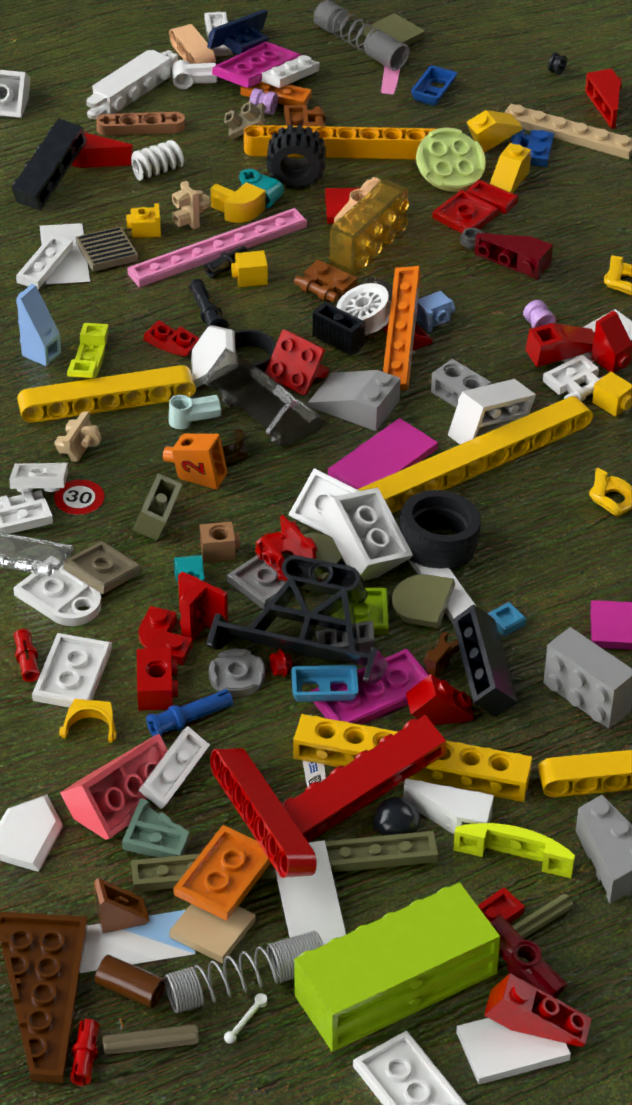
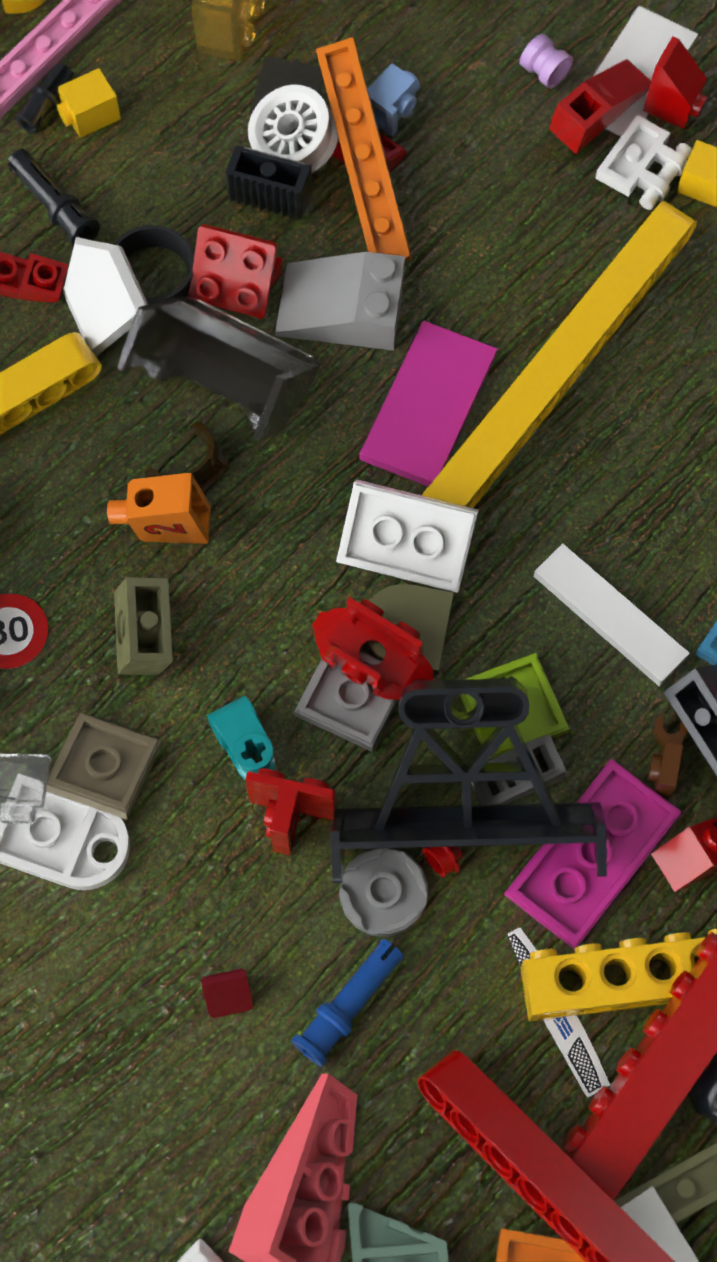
camera: 20 degrees left, 25 degrees up
red pin [13,629,40,682] -> none
white tile [32,633,112,707] -> none
yellow helmet [59,699,117,743] -> none
red brick [137,648,178,711] -> none
red plate [138,606,193,665] -> none
white plate [138,726,210,809] -> none
light aqua piece [168,395,221,429] -> none
medium nougat brick [200,522,240,563] -> none
dark azure piece [292,665,358,702] -> none
dark orange plate [294,260,358,303] -> none
white slope [321,488,413,580] -> none
olive tile [392,574,455,628] -> none
black tyre [398,490,481,570] -> none
light grey brick [431,359,491,408] -> none
white wedge [448,379,536,444] -> none
none -> dark red slope [200,968,253,1018]

